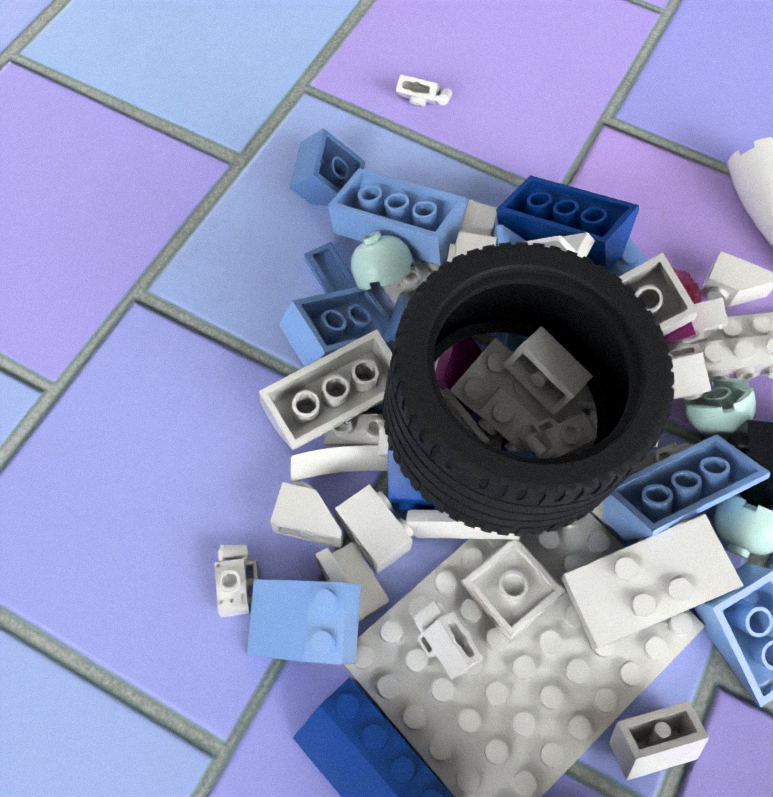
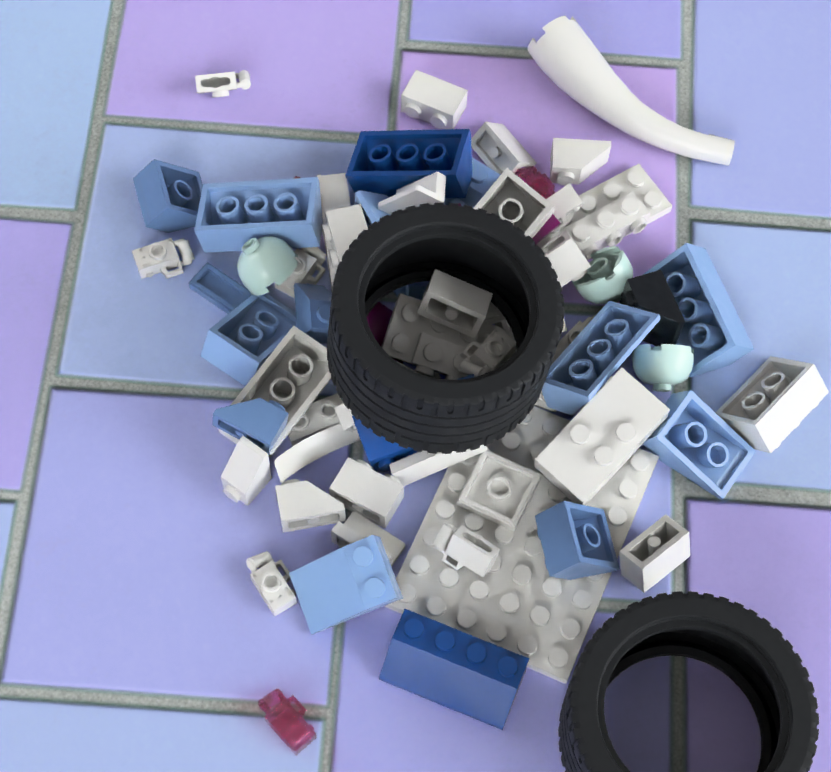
camera: 25 degrees left, 0 degrees up
none -> white piece [132,238,195,279]
none -> medium blue slope [212,398,289,455]
none -> white slope [221,436,272,506]
none -> clear pink piece [258,689,317,756]
none -> white brick [401,70,468,129]
none -> white panel [471,122,536,174]
none -> medium blue slope [535,501,620,580]

